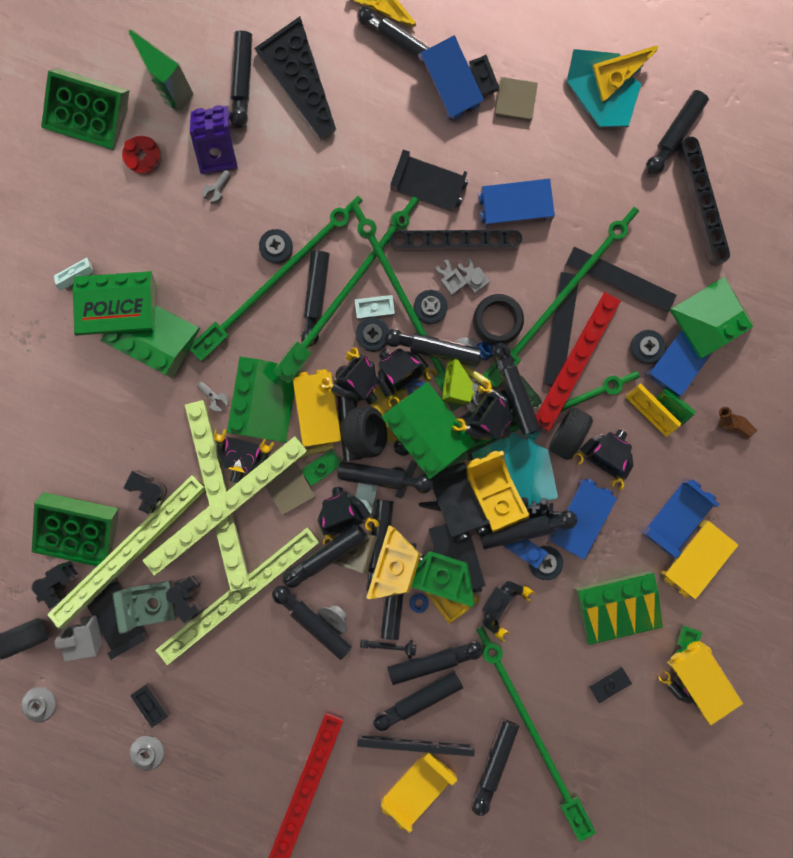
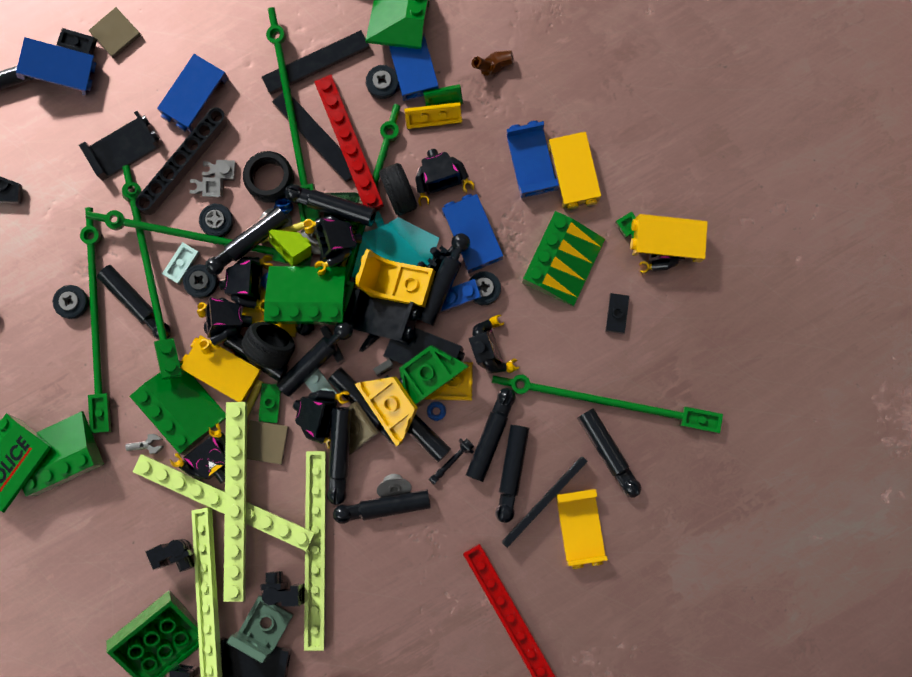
camera: 35 degrees left, 5 degrees down
none -> dark grey tile [373,359,394,377]

